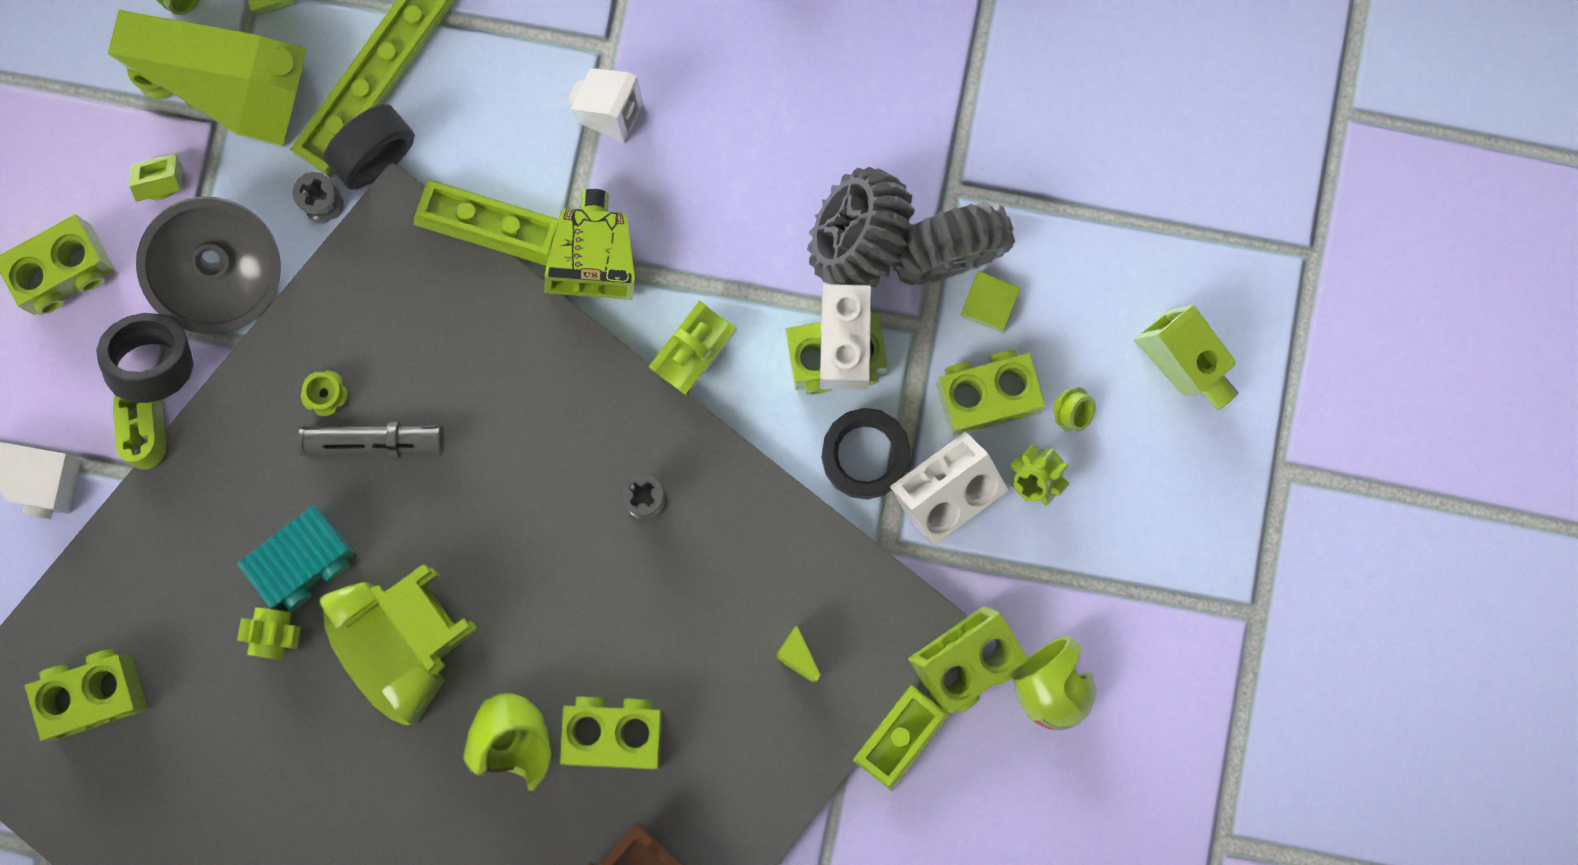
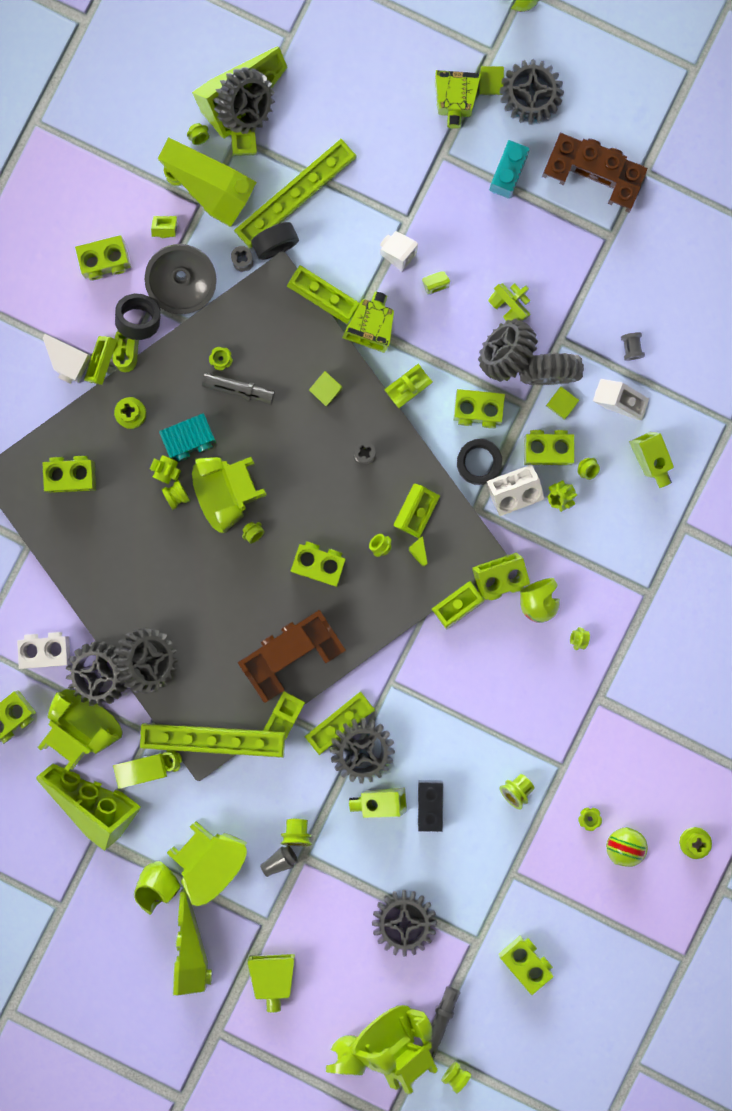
camera: 15 degrees right, 5 degrees up
lime piece [463,693,551,791] -> none
white brick [820,285,871,390] -> none
none -> lime tile [84,336,117,385]
none -> lime piece [114,397,146,429]
none -> lime wheel [161,480,190,510]
none -> lime plate [242,522,265,544]
none -> lime slope [309,371,343,407]
none -> lime plate [369,534,391,557]
none -> lime slope [393,484,440,538]
none -> lime slope [422,271,450,295]
none -> lime hips [488,283,531,321]
none -> lime plate [570,627,590,650]
none -> white slope [593,379,649,421]
none -> dark grey bush [620,332,645,361]

